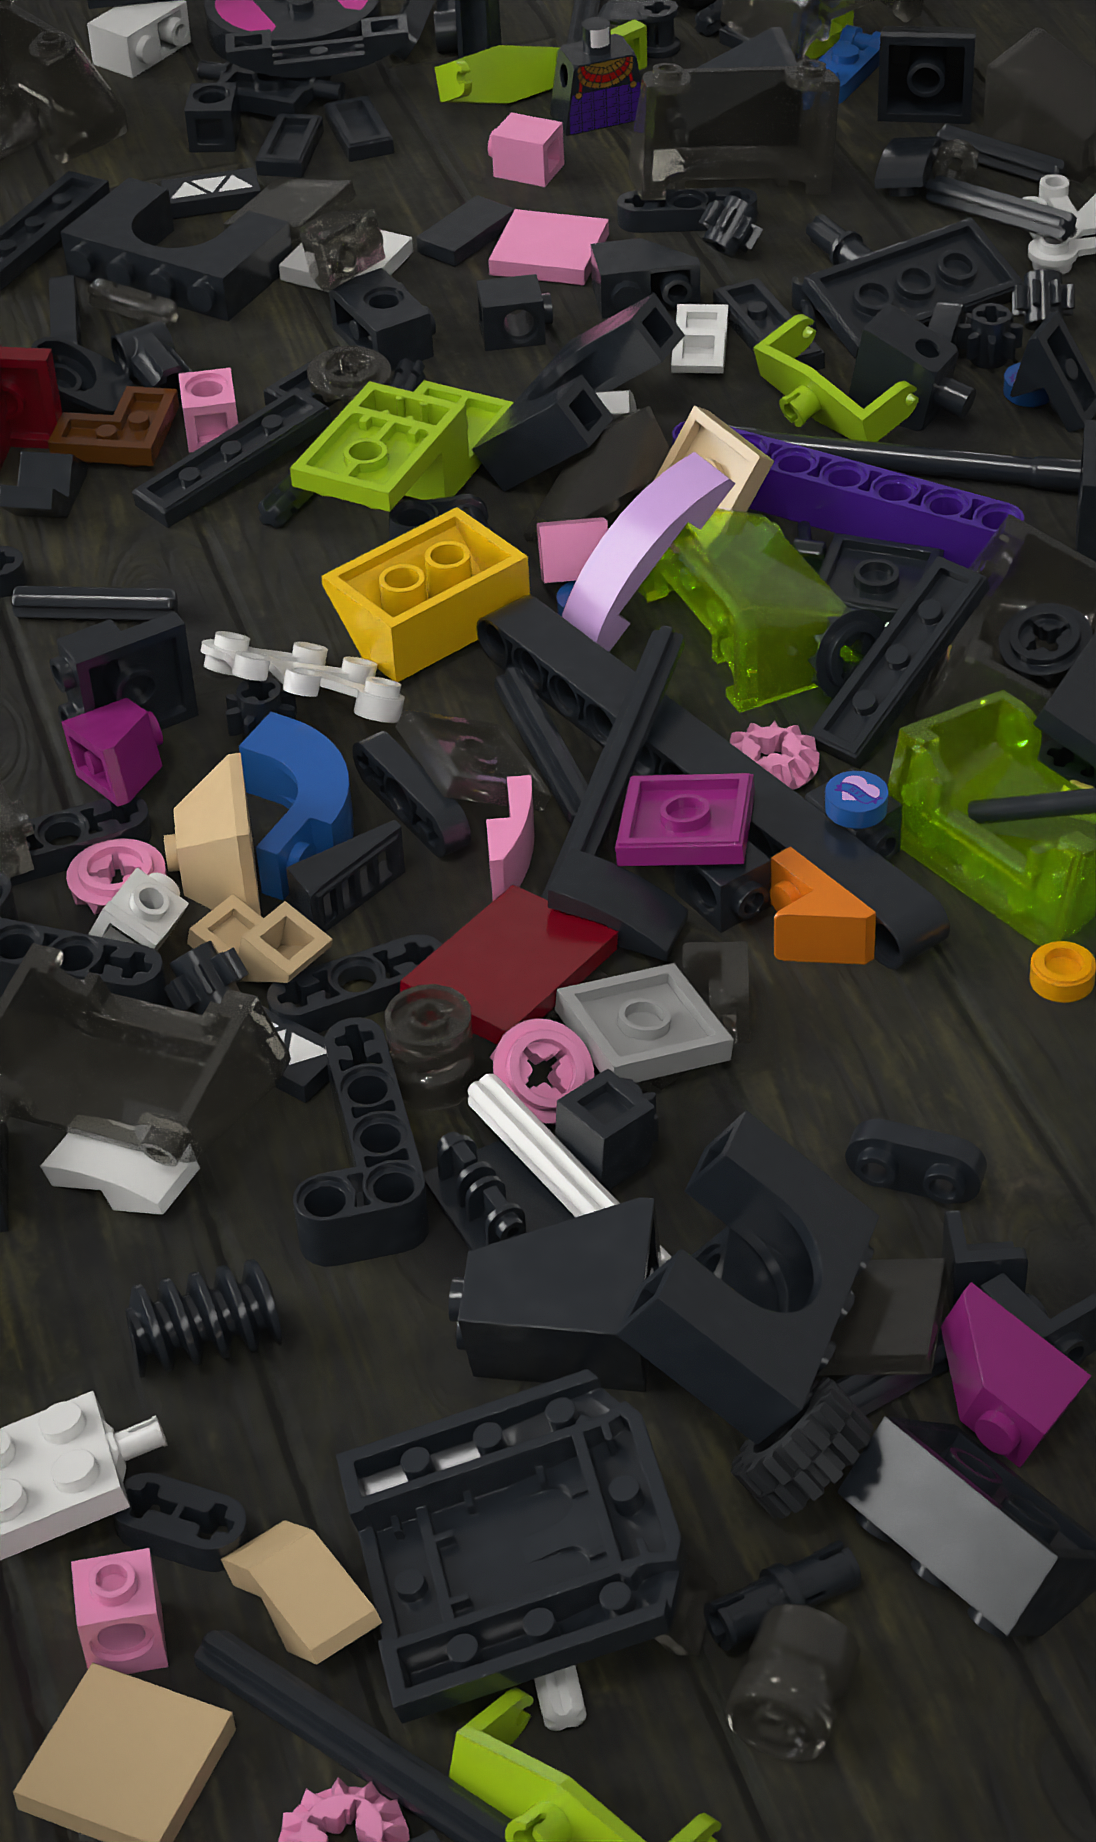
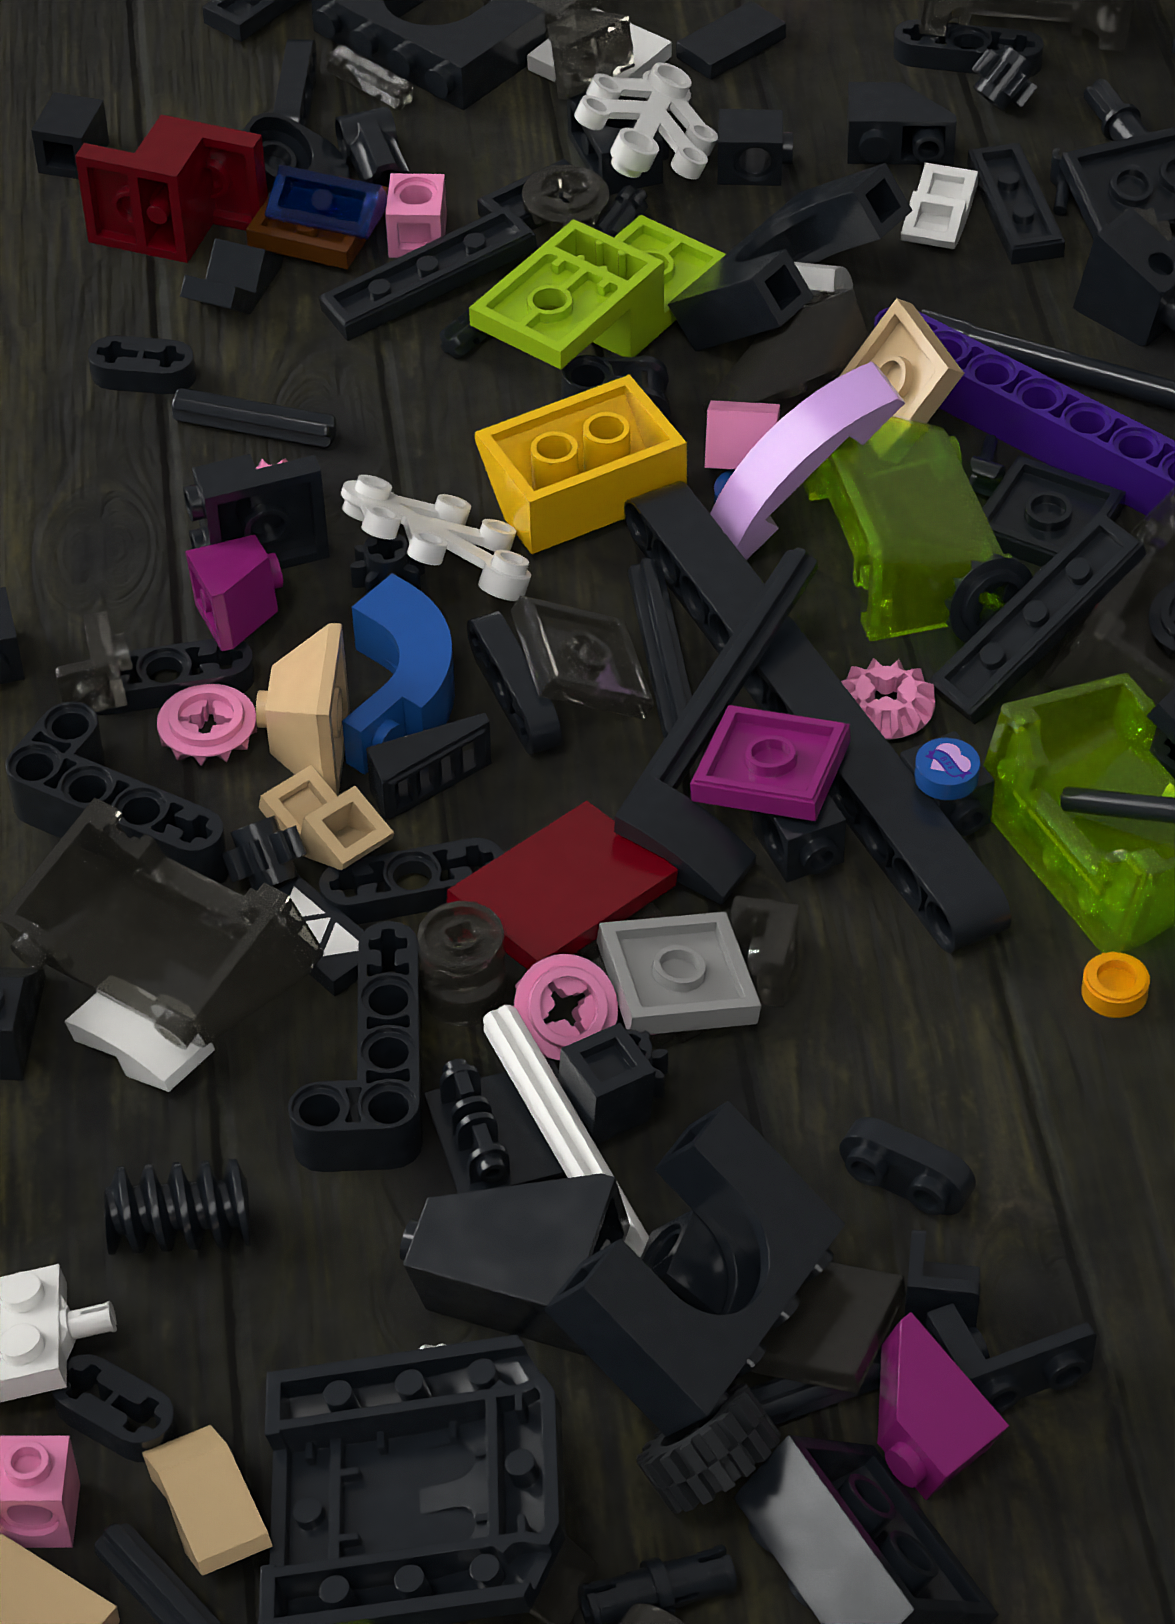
camera: 10 degrees right, 5 degrees up
white brick [88,868,189,951] -> none
bright pink slope [486,775,535,901] -> none
bright pink tile [489,209,609,286] -> none
lime piece [753,314,919,442] -> none
orange slope [770,846,876,965] -> none
none -> clear blue slope [265,165,388,239]
none -> white plant [574,62,718,179]

